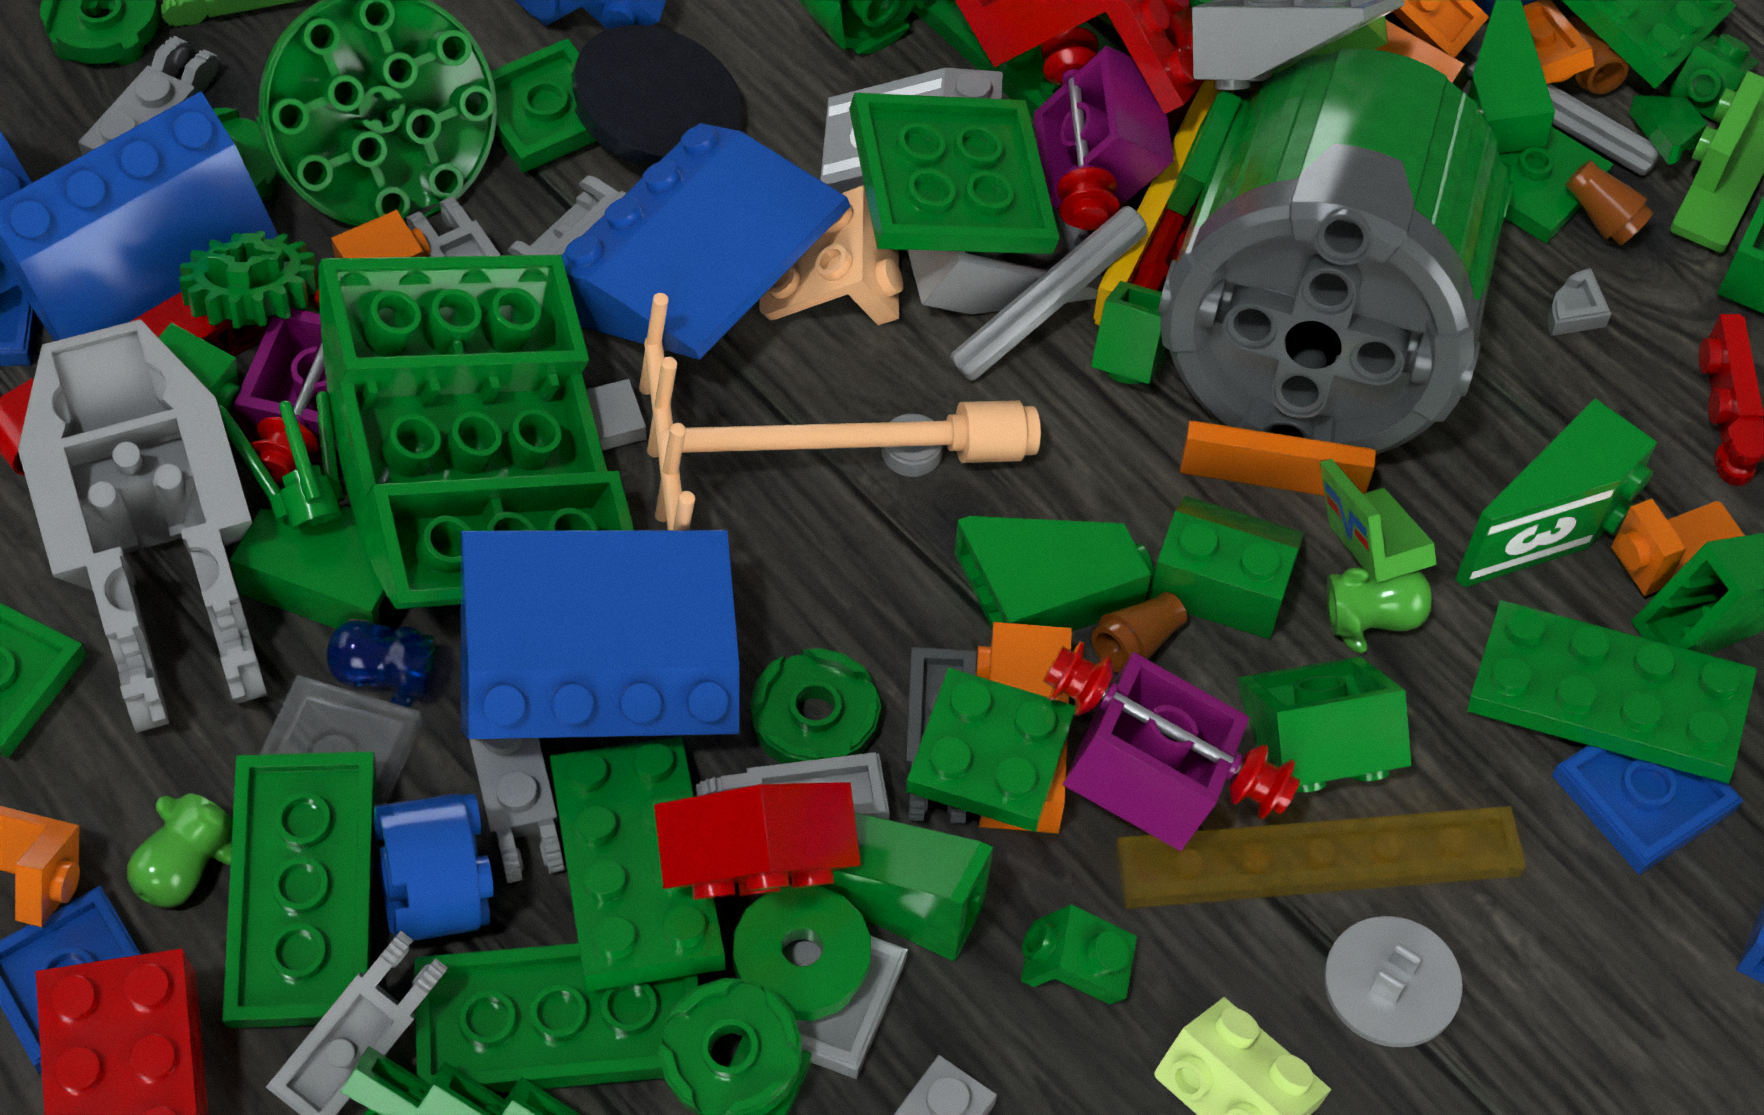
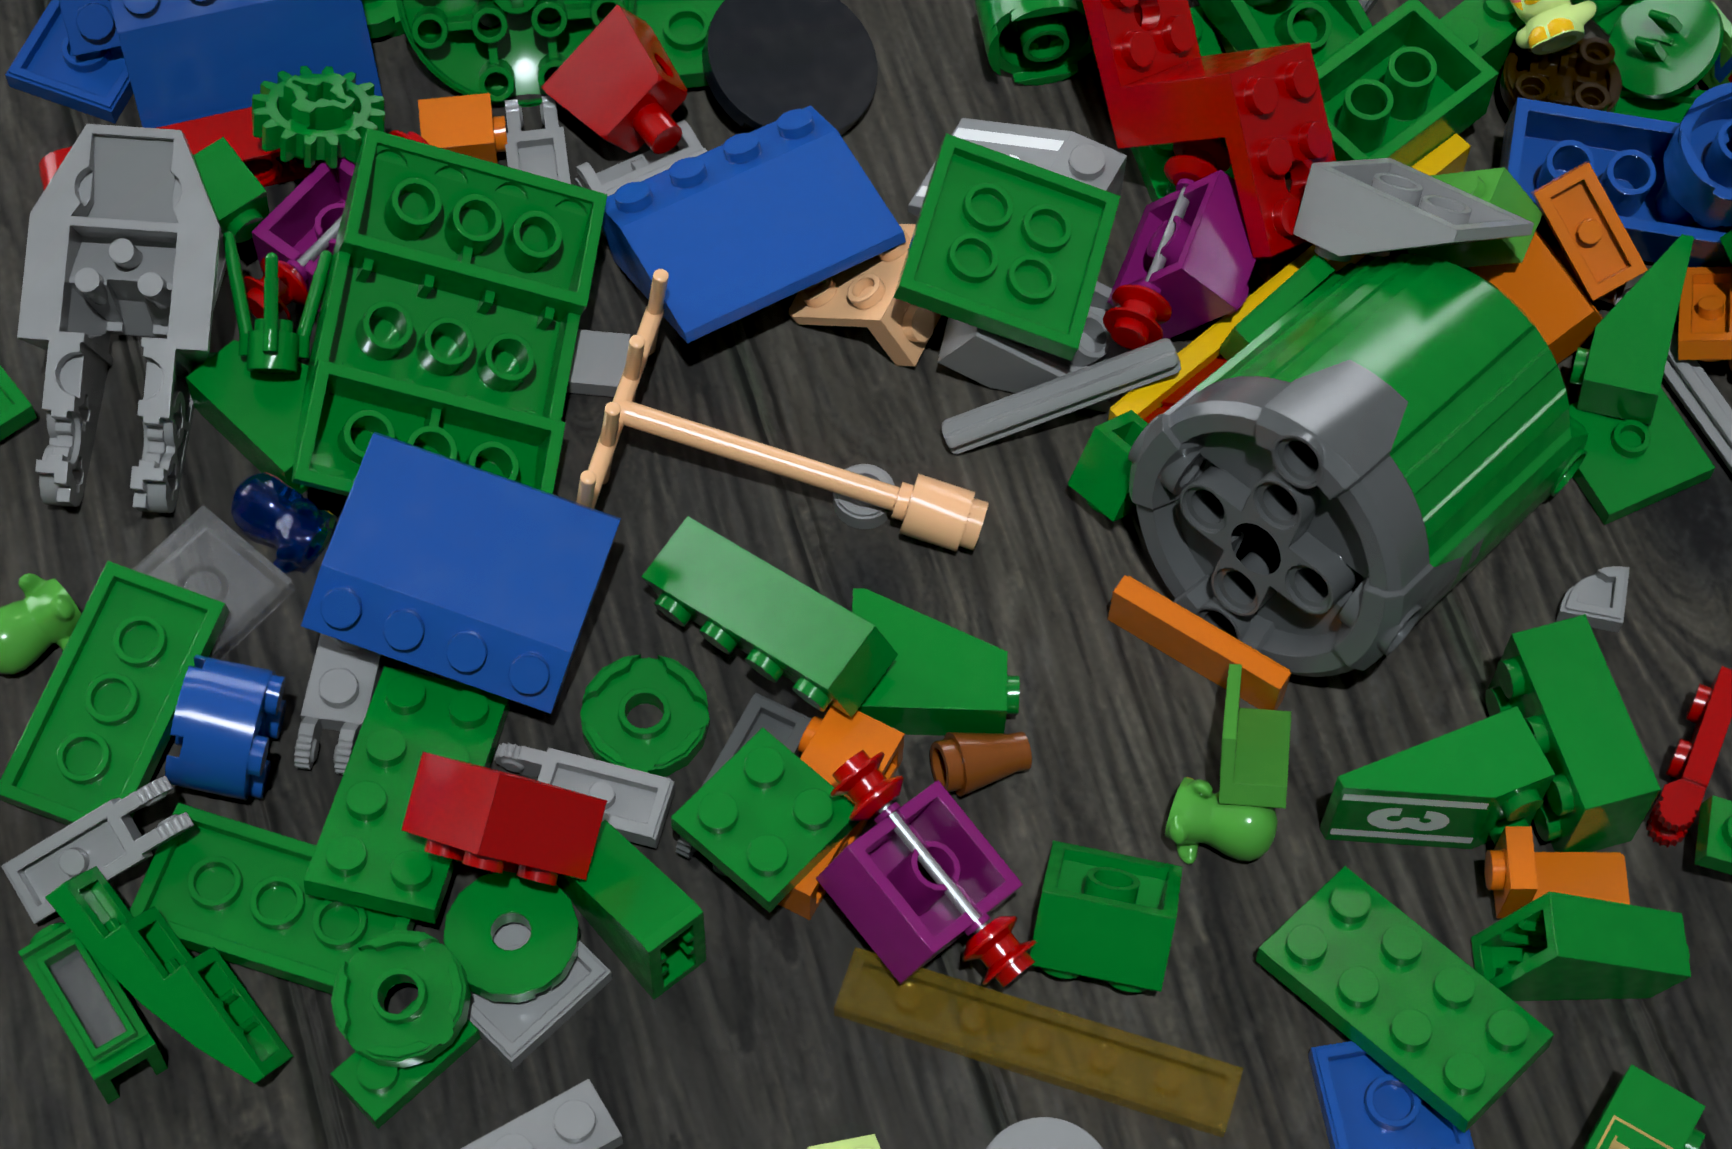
camera: 25 degrees right, 5 degrees up
green bracket [1021,904,1137,1005] -> none
green slope [1148,495,1305,640] -> none
dark orange cone [1565,160,1654,246] -> none
none -> red torso [541,4,687,154]
none -> green brick [642,516,898,717]
none -> green brick [1485,614,1661,852]

